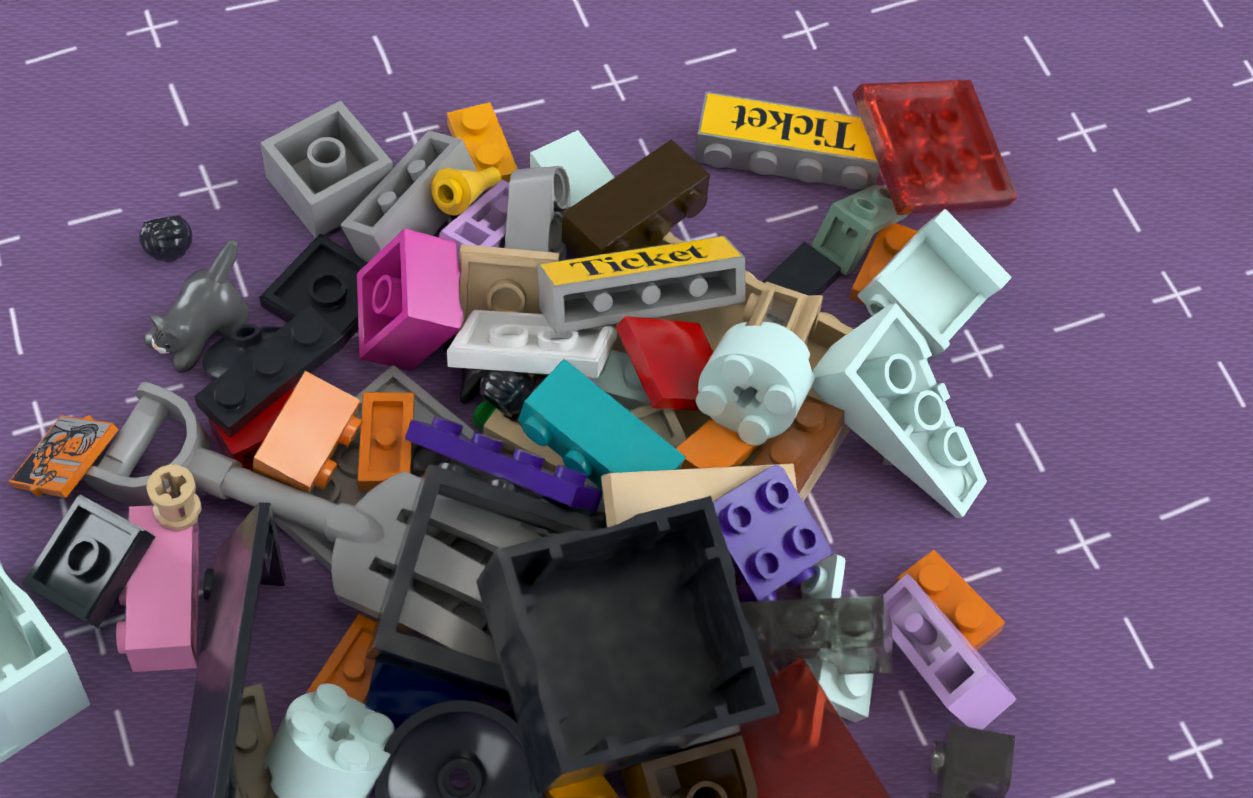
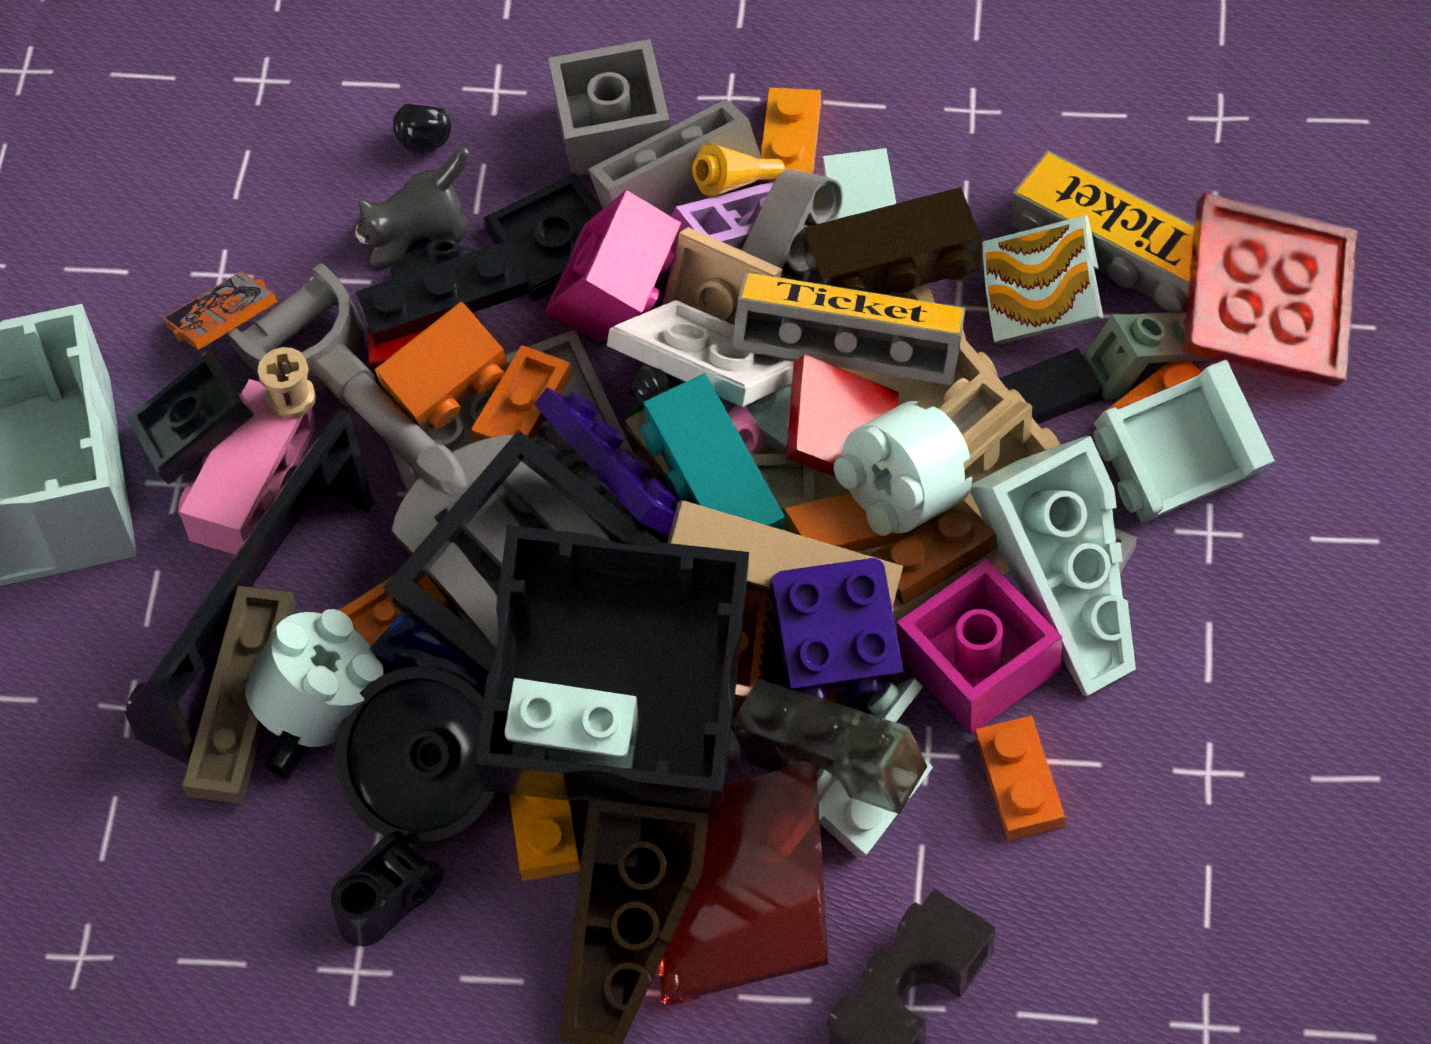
camera: 35 degrees right, 0 degrees up
lavender slope [869,573,1017,734] -> none
none -> light aqua panel [505,678,639,769]
none -> dark pink brick [897,559,1063,735]
none -> slope [983,215,1104,344]

